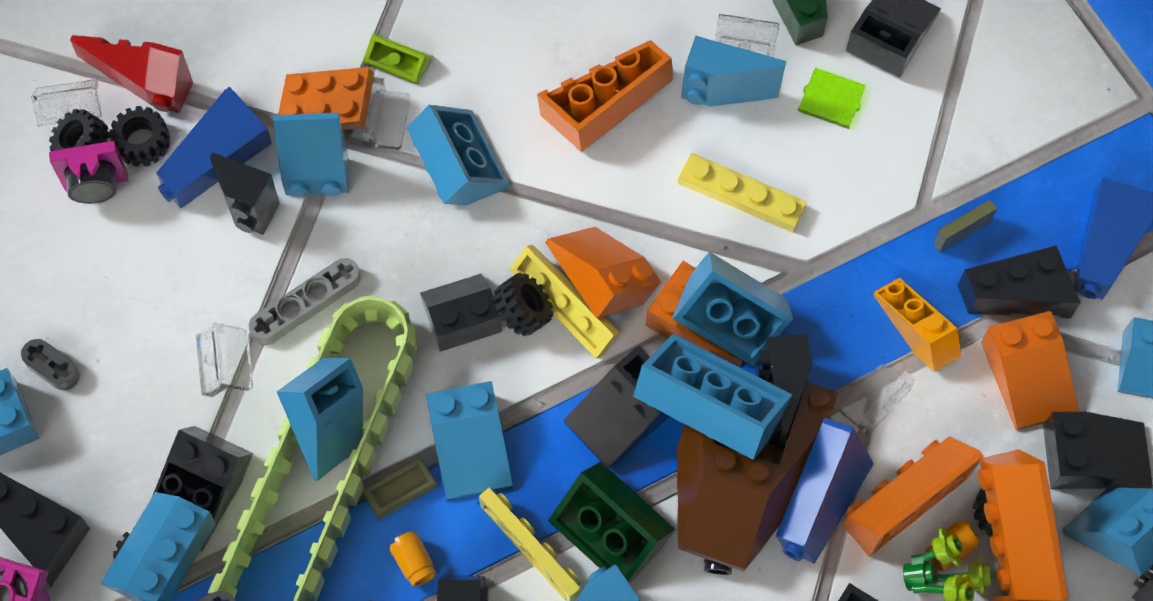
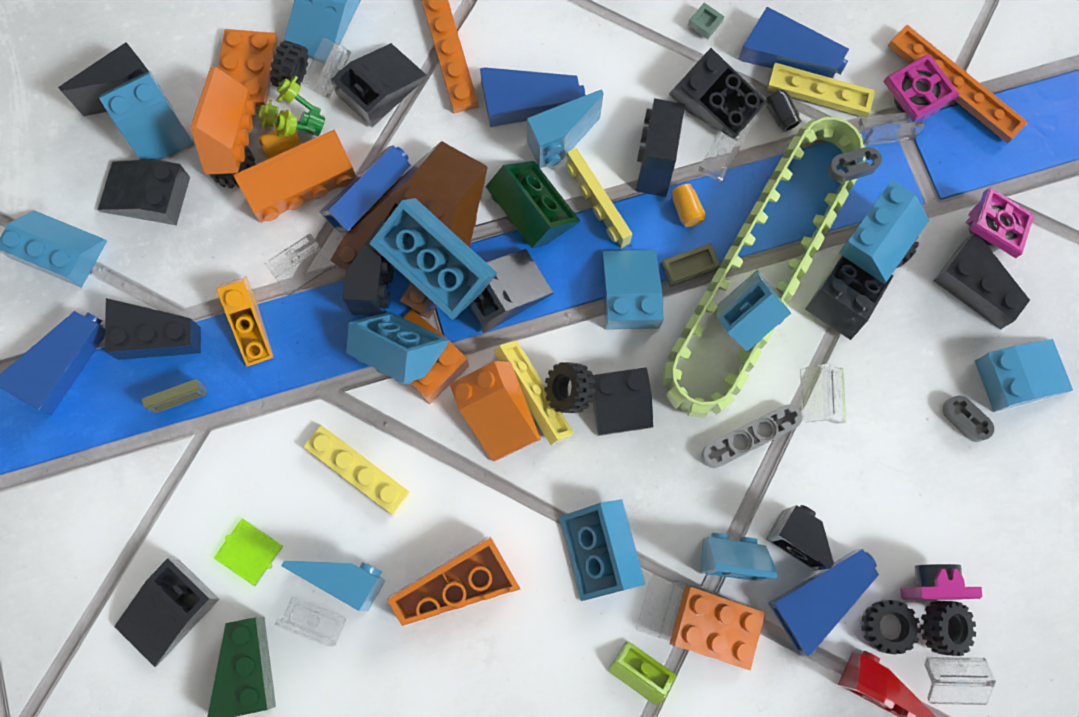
camera: 170 degrees left, 10 degrees up
orange slope [981,311,1079,431] -> none

